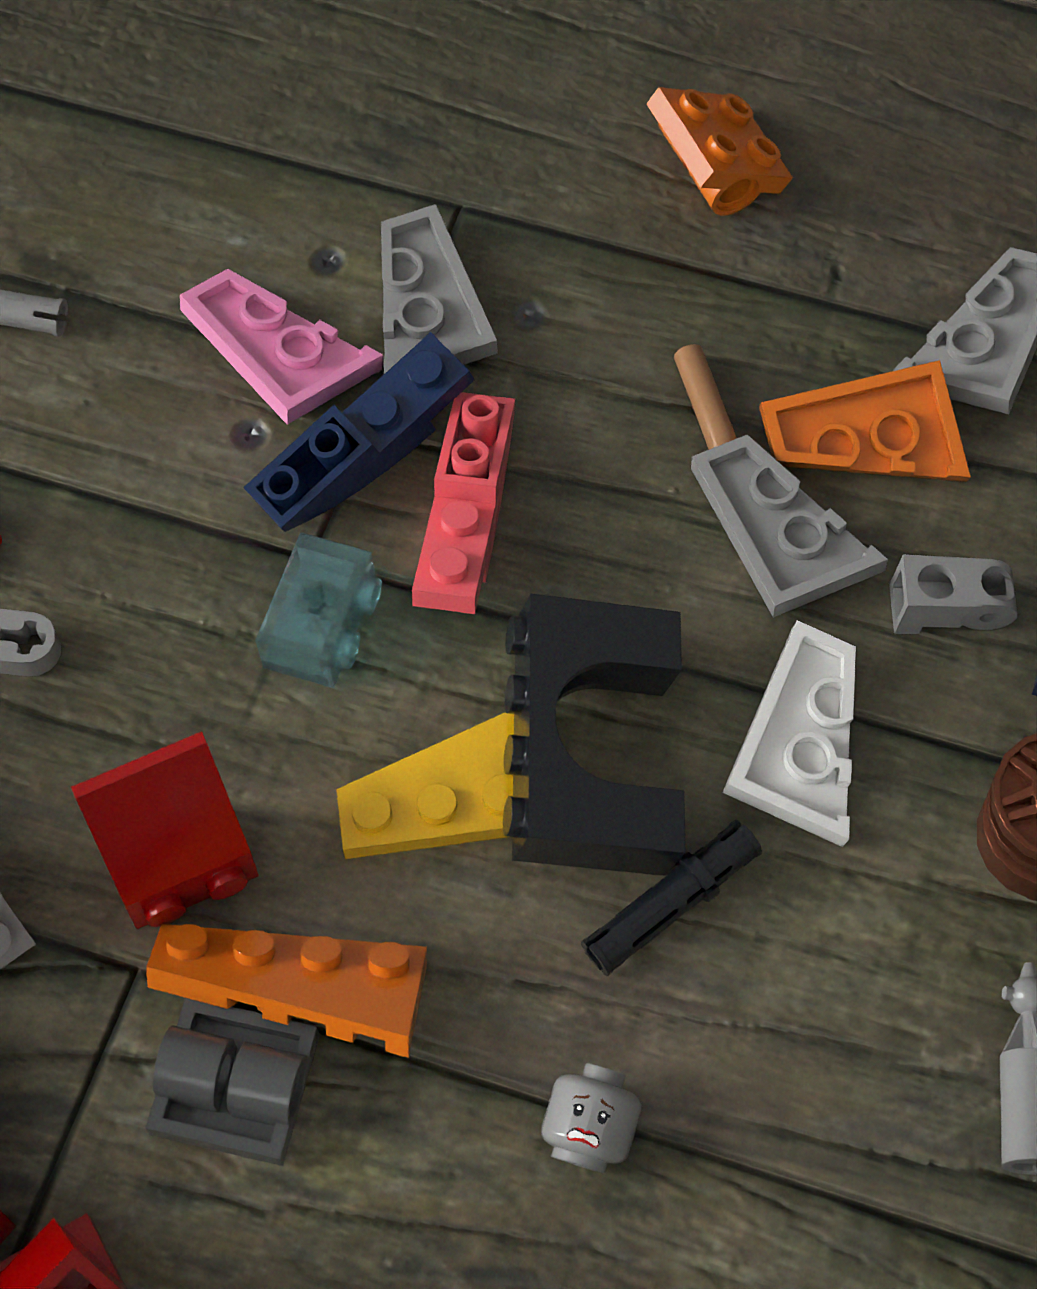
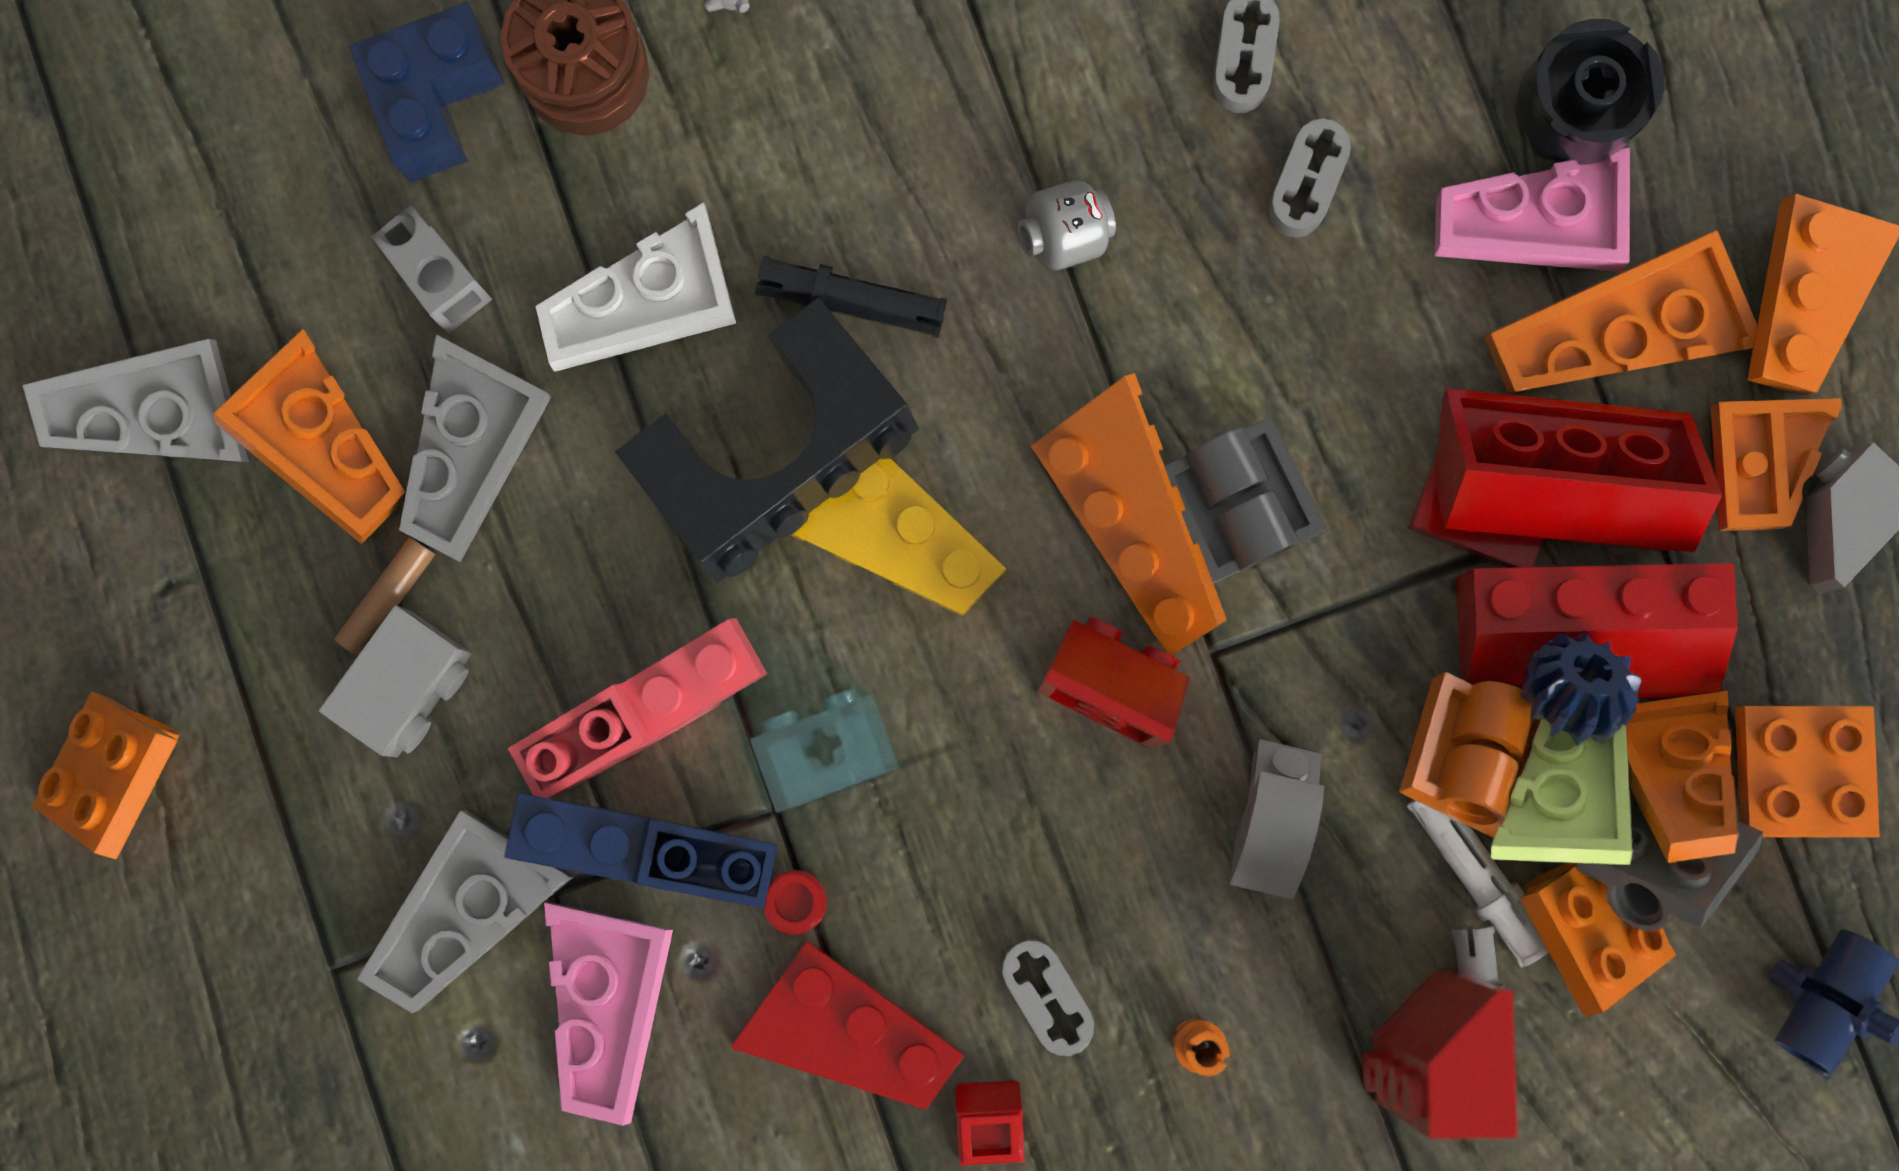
camera: 130 degrees left, 20 degrees up
none -> light grey brick [319,605,472,758]
none -> red wing [731,940,964,1110]
none -> red tile [763,870,827,935]

